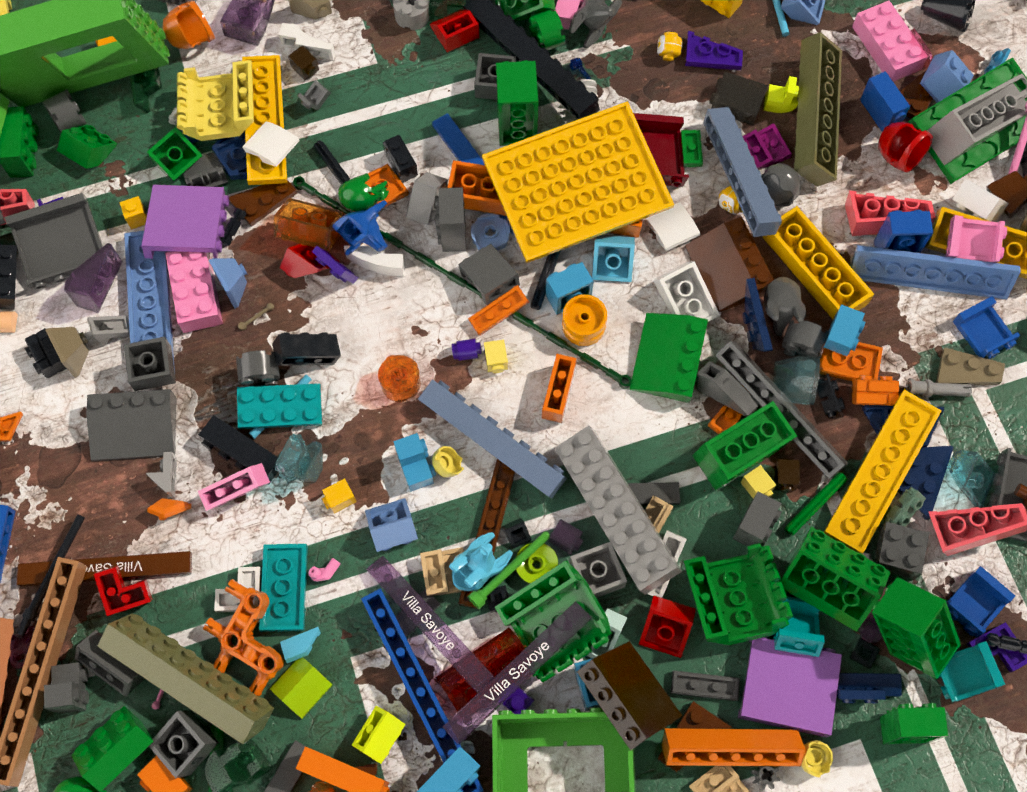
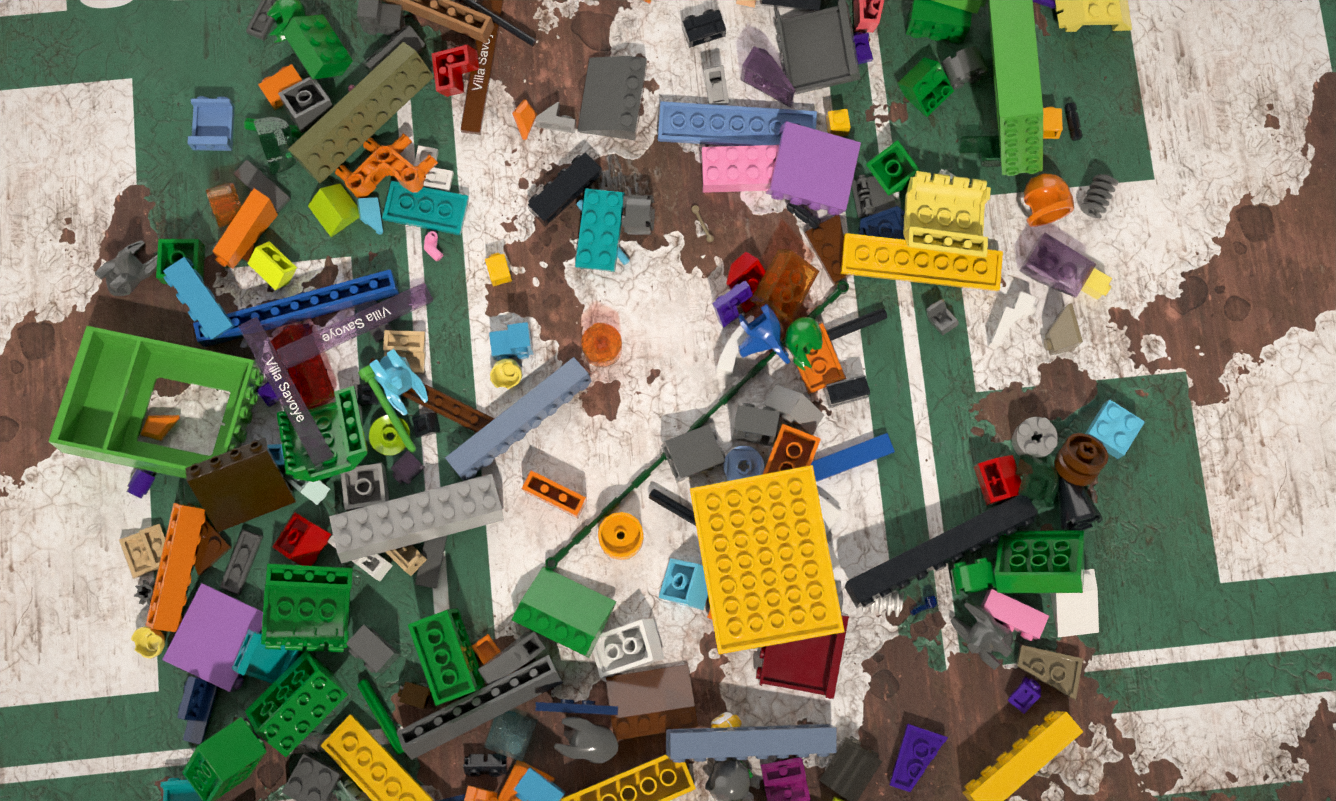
camera: 100 degrees right, 10 degrees up
dark tan slope [46,327,89,378] -> none
dark grey brick [124,337,176,391] -> none
bright pink brick [198,463,270,511] -> none
medium blue slope [209,258,247,309] -> none
white slope [243,121,300,167] -> none
black brick [272,332,341,366] -> none
clear light blue piece [275,434,323,483] -> none
dark brown brick [288,45,319,80] -> none
medium blue slope [365,498,418,552] -> none
dark purple brick [452,338,482,361] -> none
orange tile [468,285,529,336] -> none
dark grey brick [474,53,516,100] -> none
light yellow brick [484,340,508,373] -> none
green brick [496,60,538,146] -> none
dark azure brick [546,262,594,315] -> none
white slope [646,202,700,251] -> none
yellow head [657,32,682,61] -> none
green plate [681,130,703,167] -> none
light yellow brick [741,465,776,498] -> none
dark grey brick [782,320,829,363] -> none
black tile [850,638,880,669] -> none
green brick [880,703,948,744] -> none

